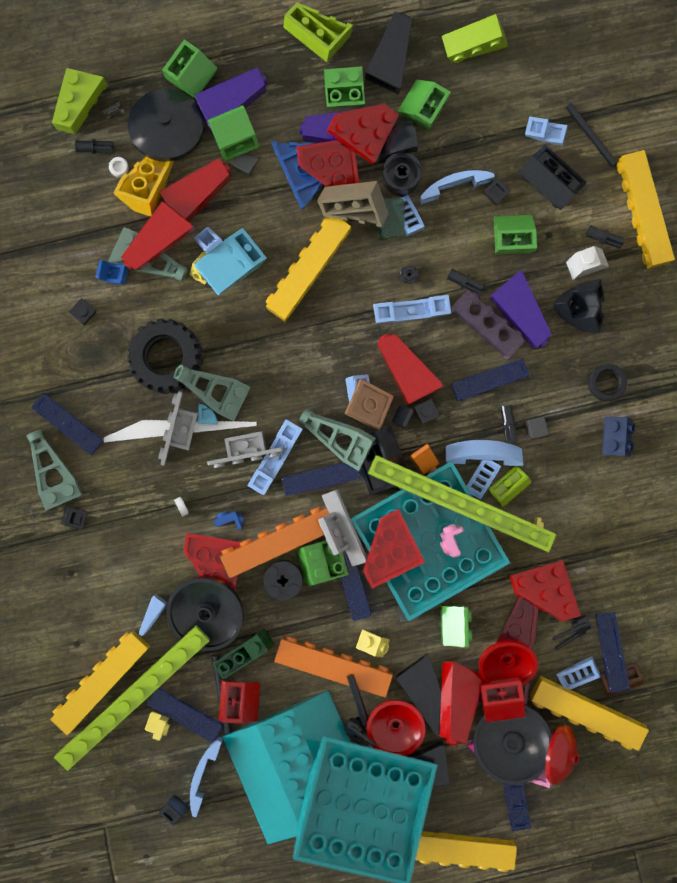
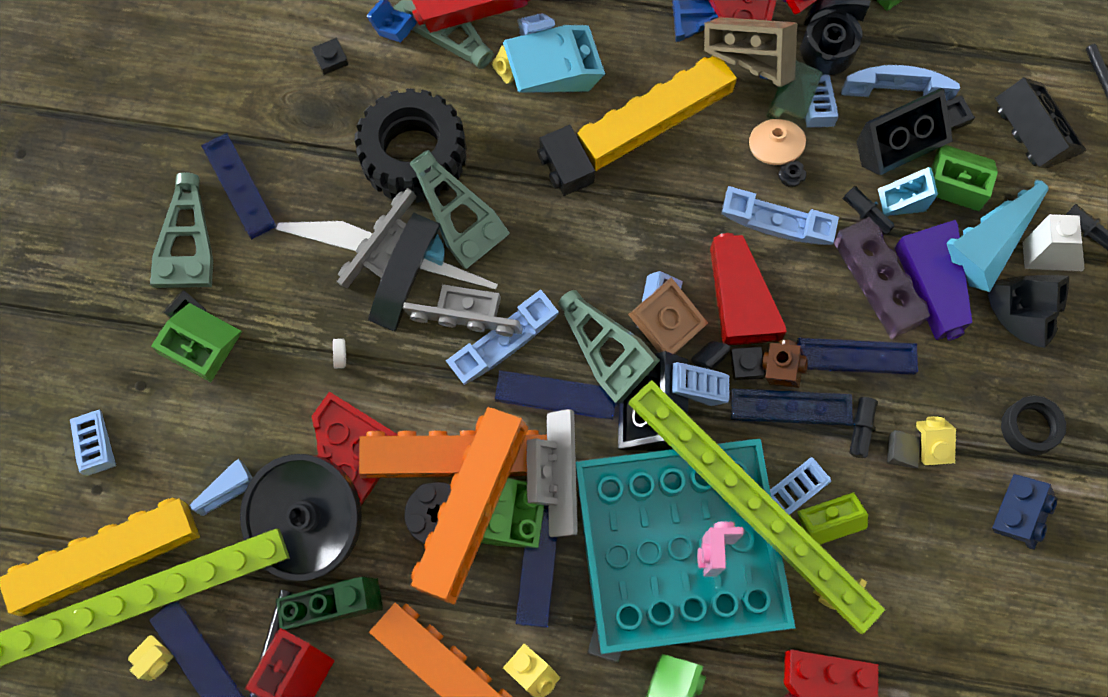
camera: 25 degrees right, 15 degrees down
blue bracket [214,511,245,530] -> none
red plate [363,509,425,588] -> none
orange slope [409,444,439,475] -> none
light blue slope [445,440,523,466] -> none
light blue slope [525,117,567,146] -> none
none -> light blue slope [70,409,116,476]
none -> bright green slope [151,303,242,383]
none -> black slope [368,212,440,332]
none -> orange brick [411,407,529,605]
none -> black brick [537,125,595,196]
none -> light blue slope [672,362,729,406]
none -> clear blue tile [731,388,853,426]
none -> light nougat dish [749,119,806,165]
none -> reddish brown brick [763,340,808,388]
none -> black slope [856,88,953,175]
none -> medium azure slope [878,167,938,216]
none -> light yellow bracket [916,416,956,465]
none -> medium azure wedge [946,180,1049,292]

